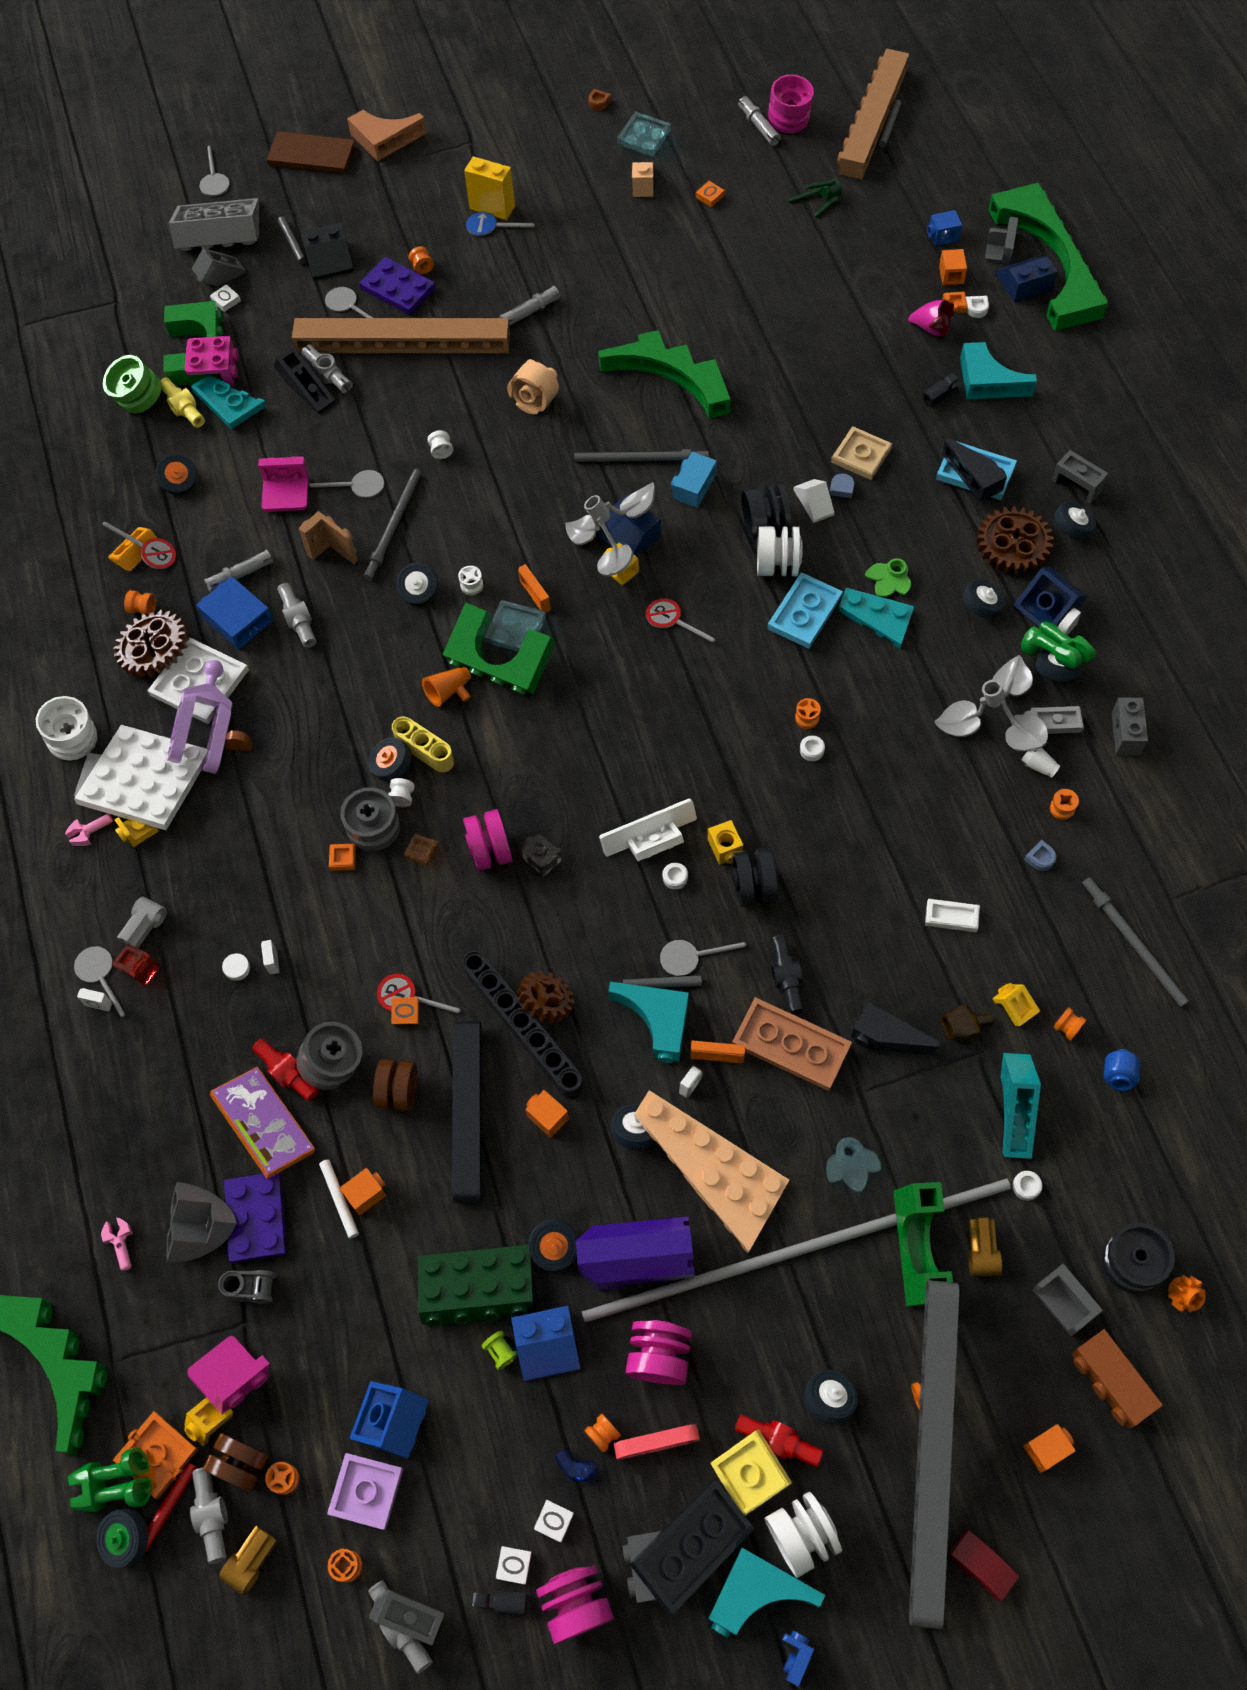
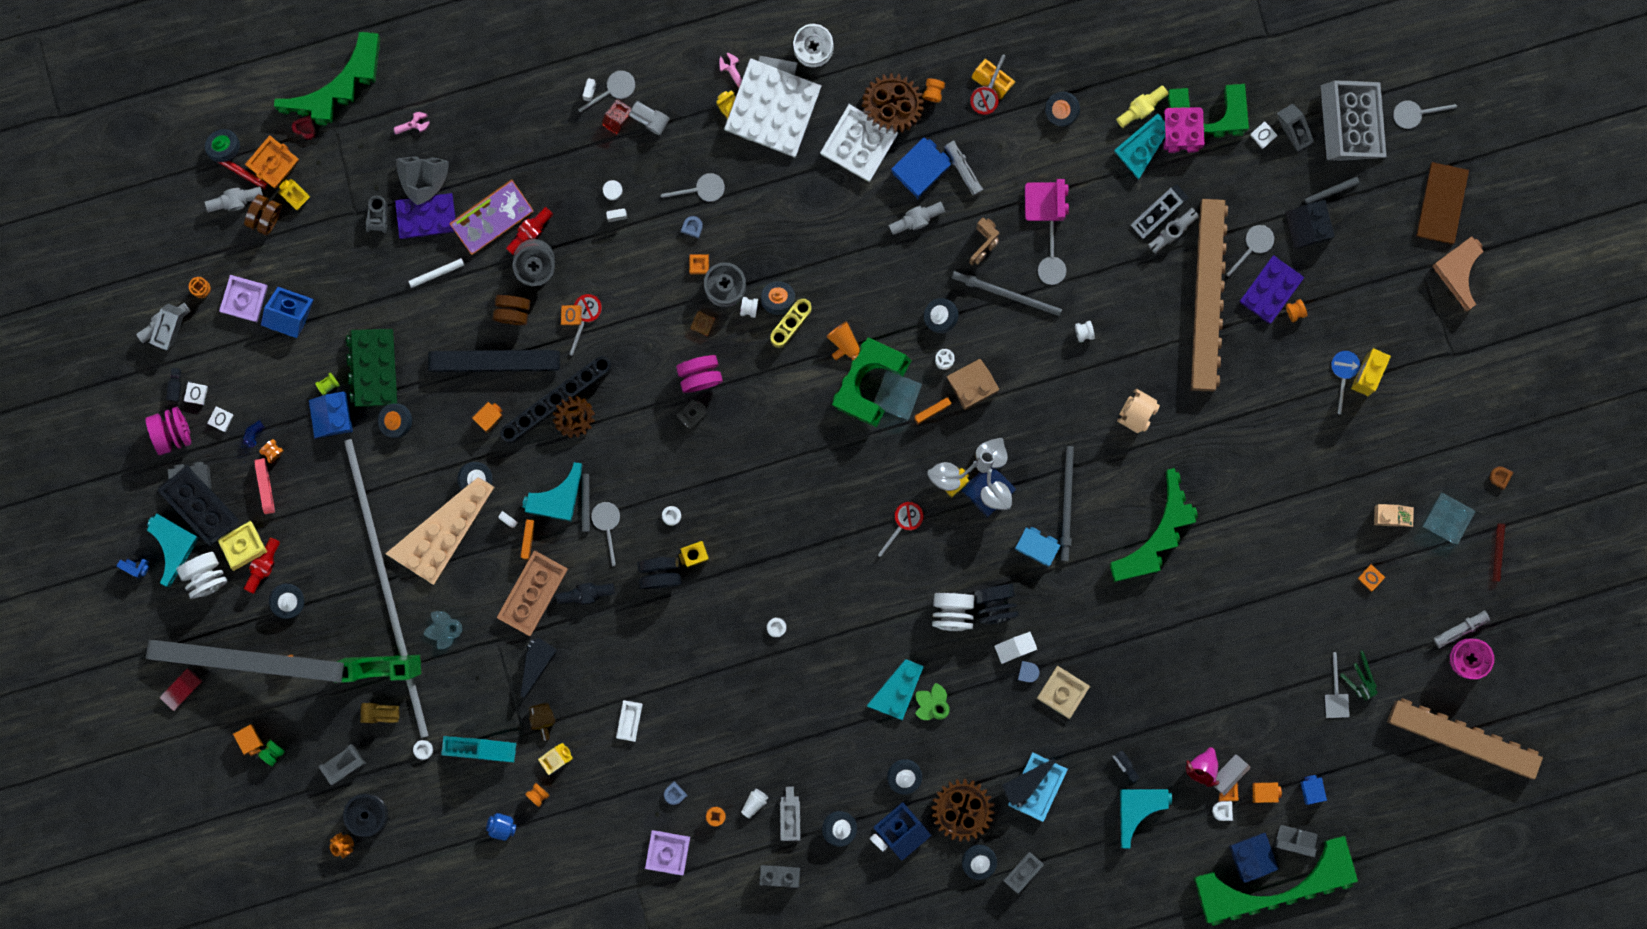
camera: 85 degrees right, 20 degrees up
green piece [67,1447,152,1512] -> none
bright green wheel [103,355,162,414] -> none
lavender piece [166,660,232,774] -> none
dark pink bracket [188,1336,270,1415] -> none
pearl gold piece [219,1526,278,1596] -> none
dark orange tile [224,731,252,751] -> none
orange wheel [265,1462,300,1495] -> none
orange brick [340,1168,386,1216] -> none
light grey pin [499,286,560,326] -> none
dark purple brick [576,1216,694,1291] -> none
white bracket [599,798,697,861] -> none
dark pink wheel [625,1320,692,1385] -> none
medium azure plate [767,572,843,649] -> none
orange wheel [795,698,821,729] -> none
dark grey bar [878,99,902,148] -> none
light grey plant [935,655,1048,751] -> none
green piece [1021,621,1096,669] -> none
dark orange brick [1071,1329,1162,1429] -> none
dark grey bar [1082,877,1189,1008] -> none
none -> green wheel [258,740,285,767]
none -> dark red tile [292,115,316,140]
none -> lavender plate [645,830,690,875]
none -> light grey piece [661,173,725,201]
none -> sand blue tile [681,216,703,239]
none -> medium nougat slope [947,359,999,410]
none -> light grey tile [1213,754,1251,795]
none -> light grey piece [1325,652,1349,718]
none -> clear red bar [1492,523,1505,582]

